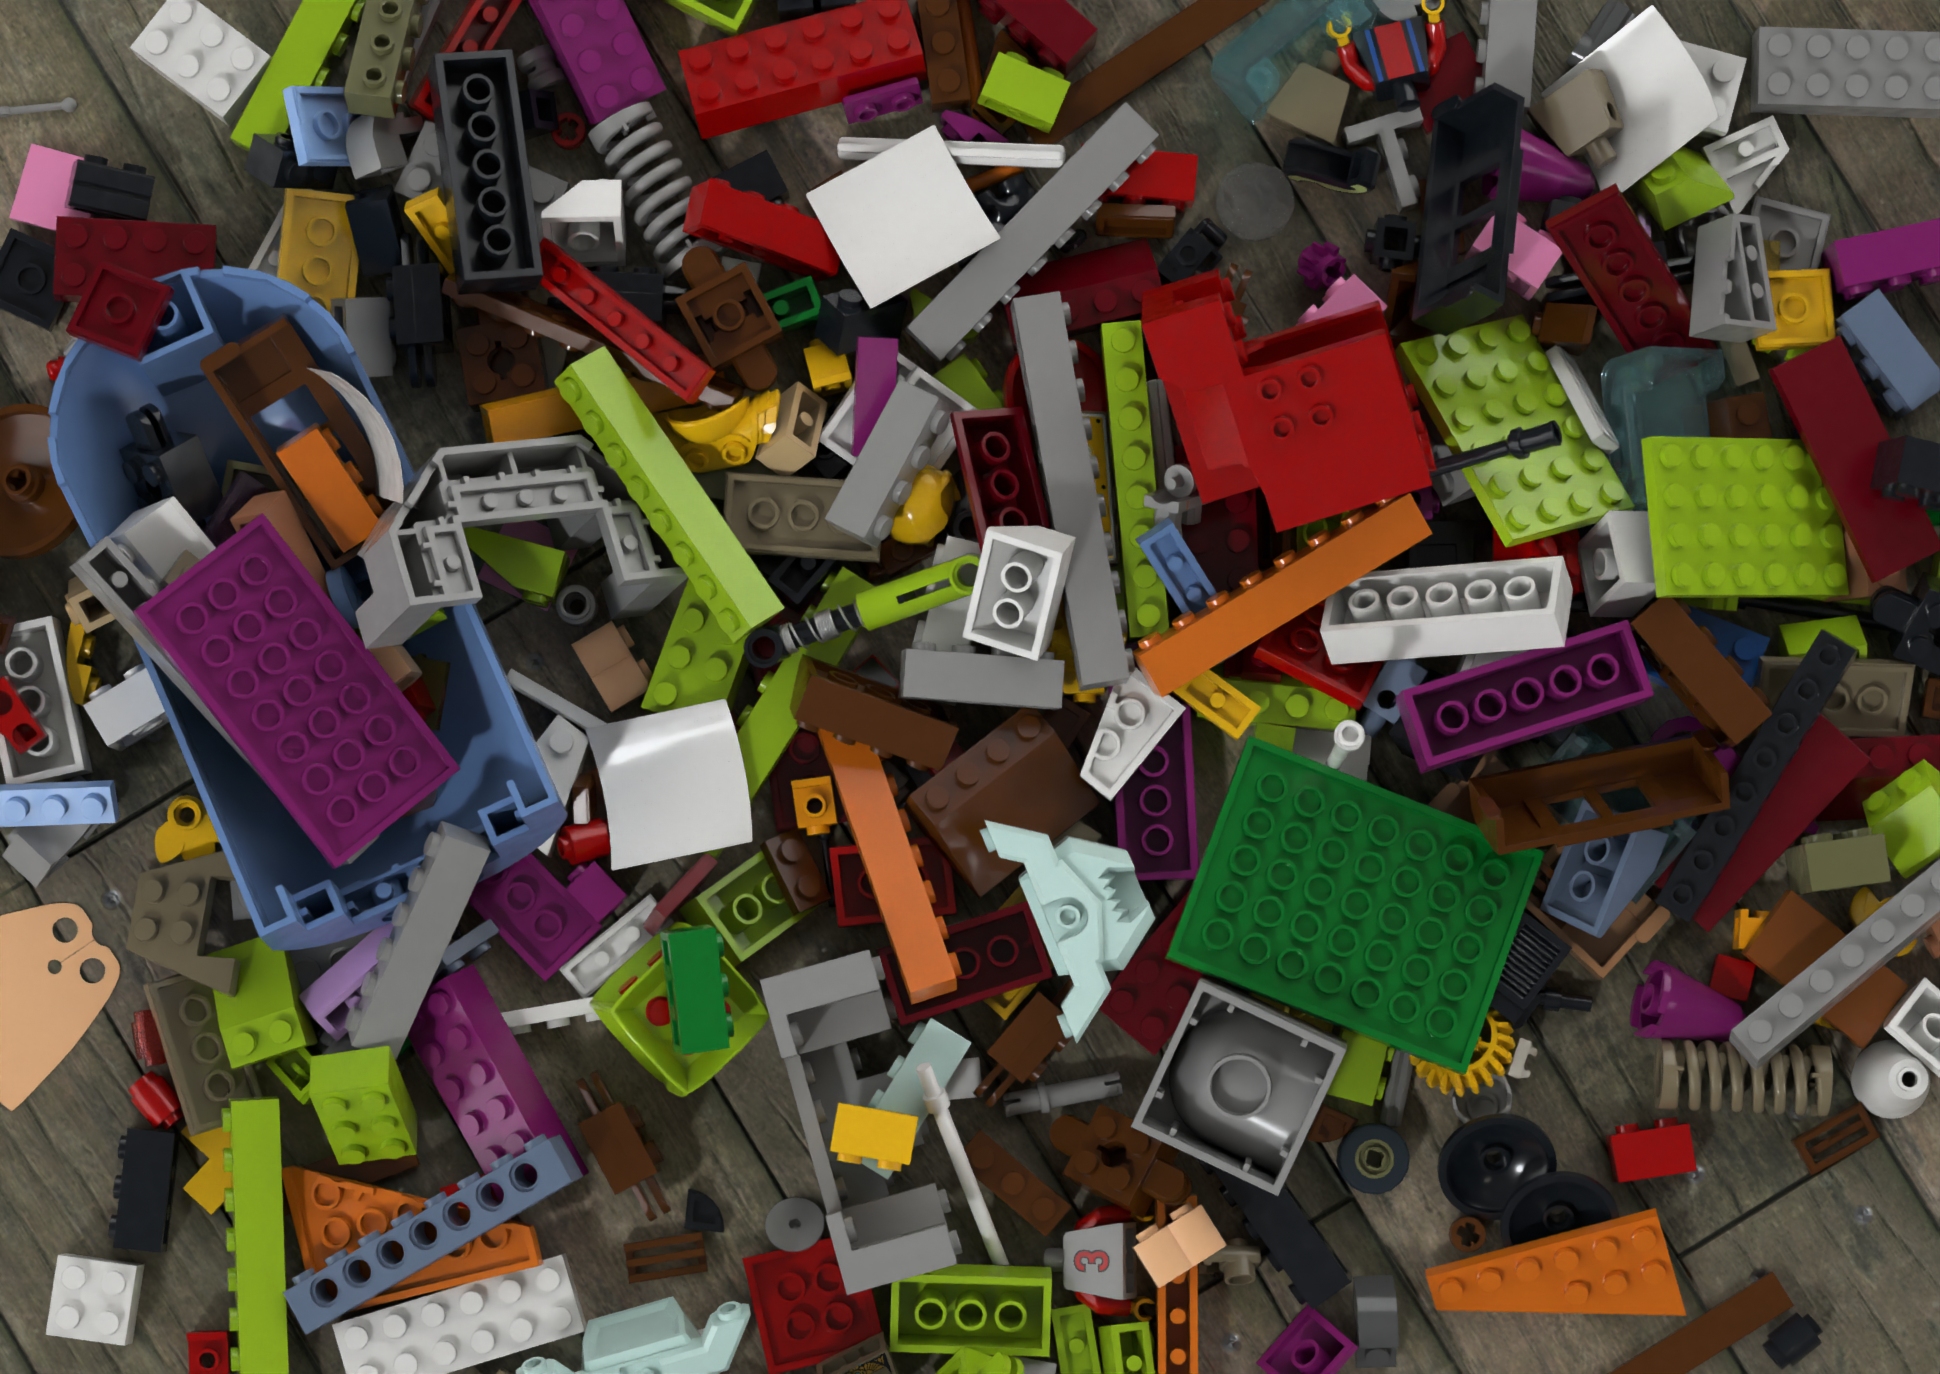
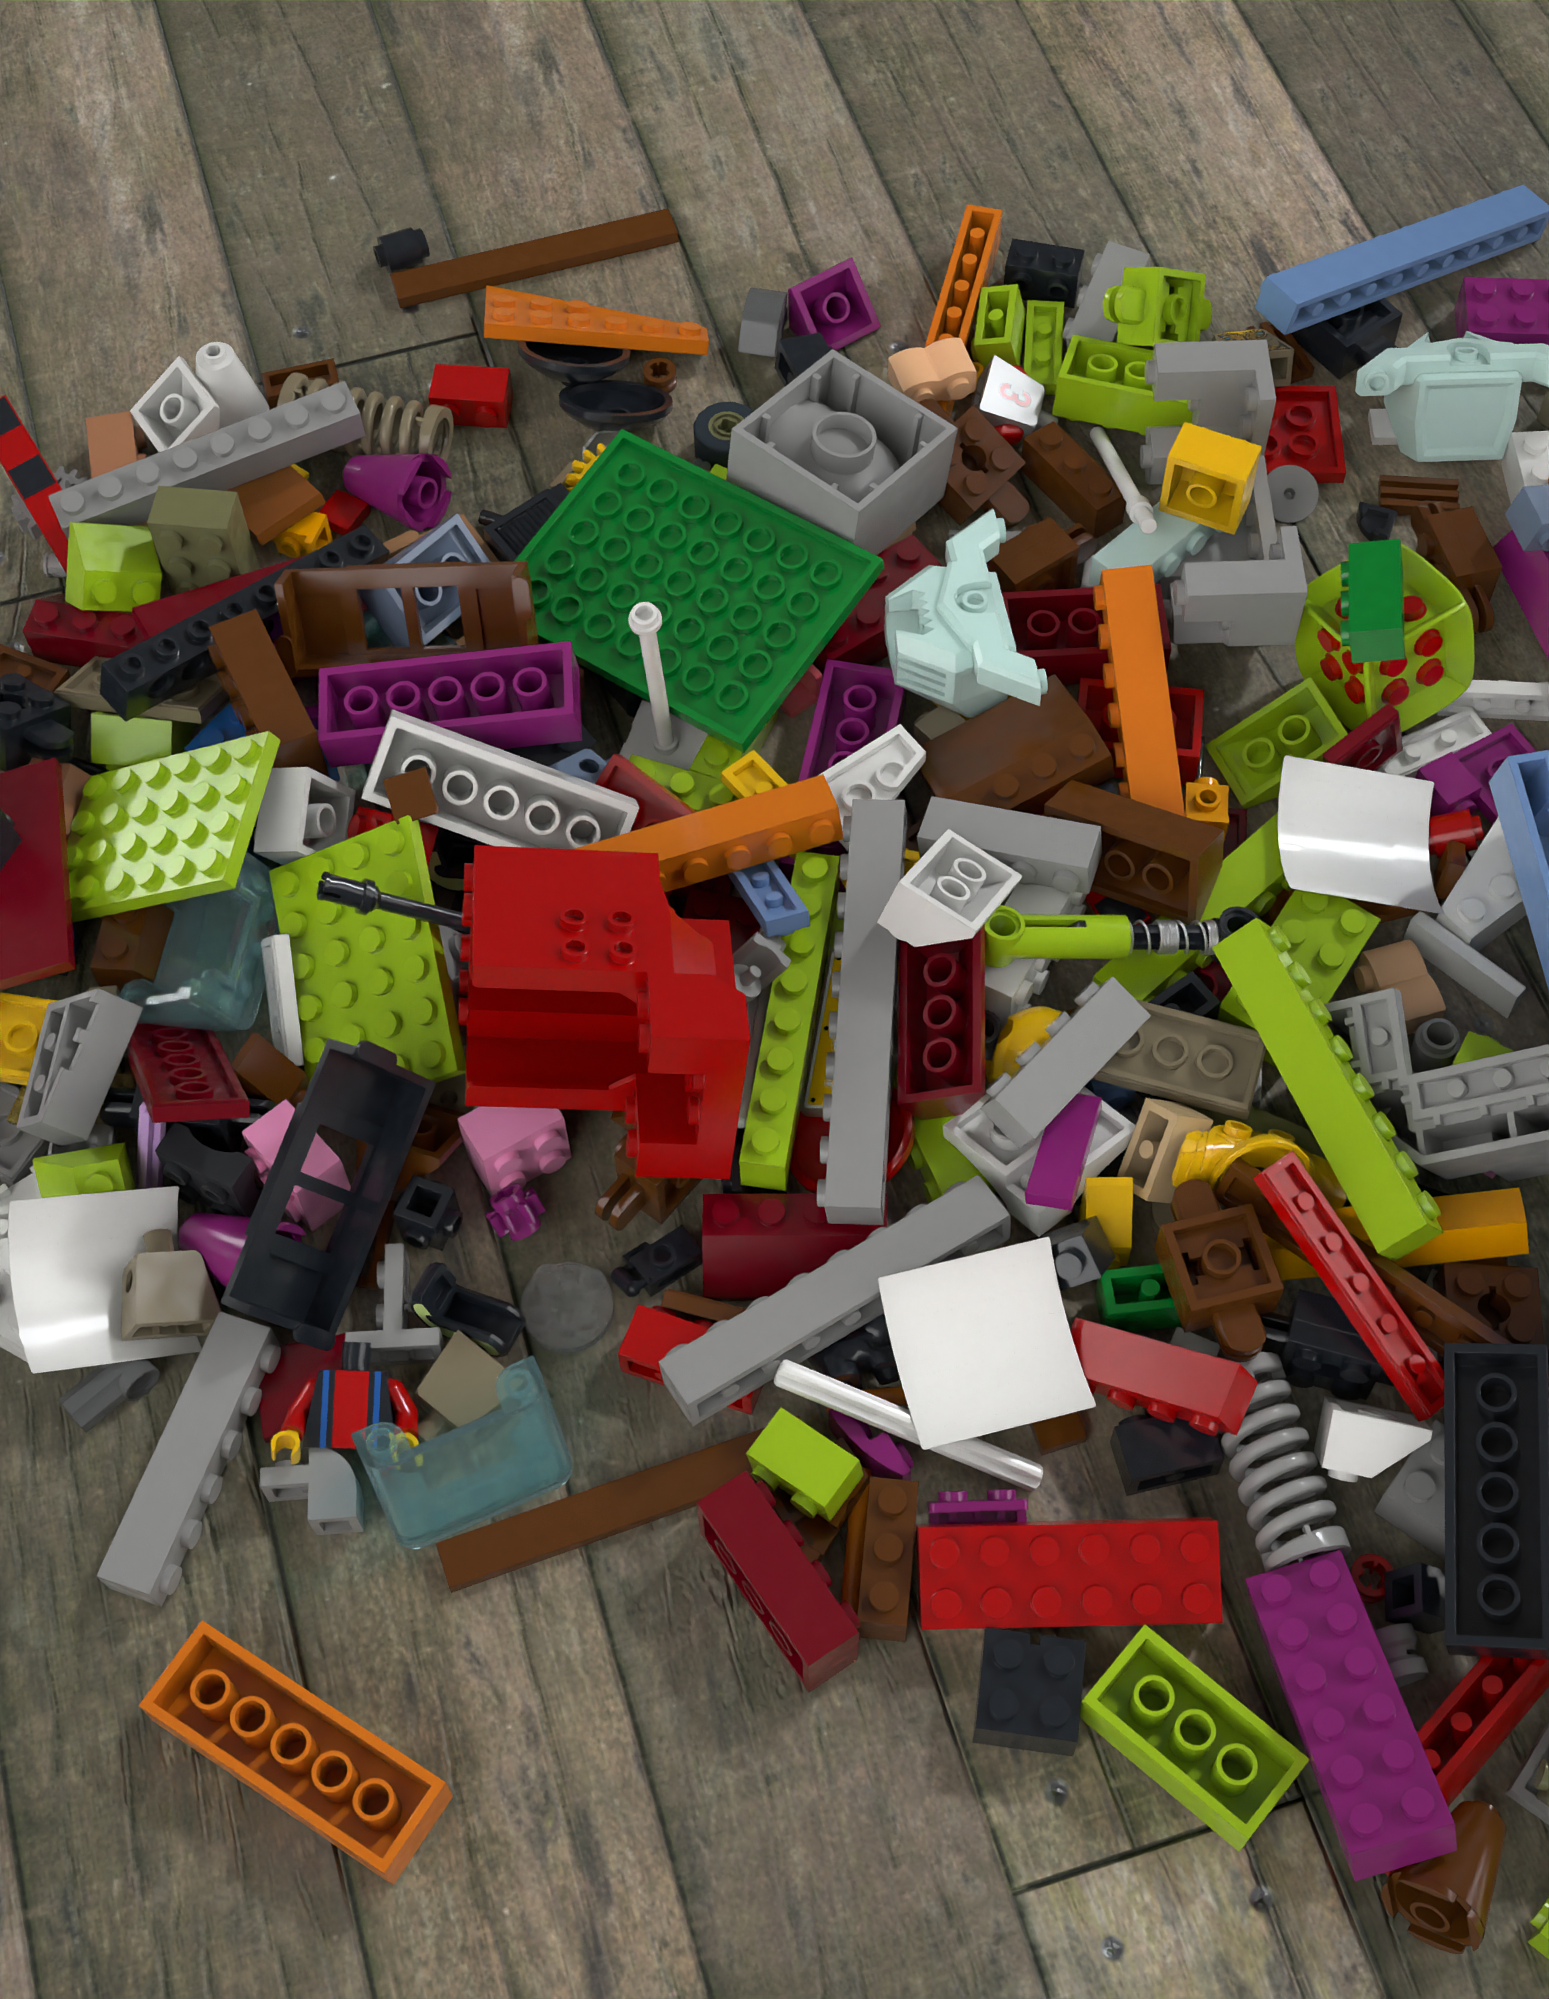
camera: 160 degrees left, 25 degrees down
reddish brown plate [759,827,831,916] -> none
none -> reddish brown slope [383,766,439,825]

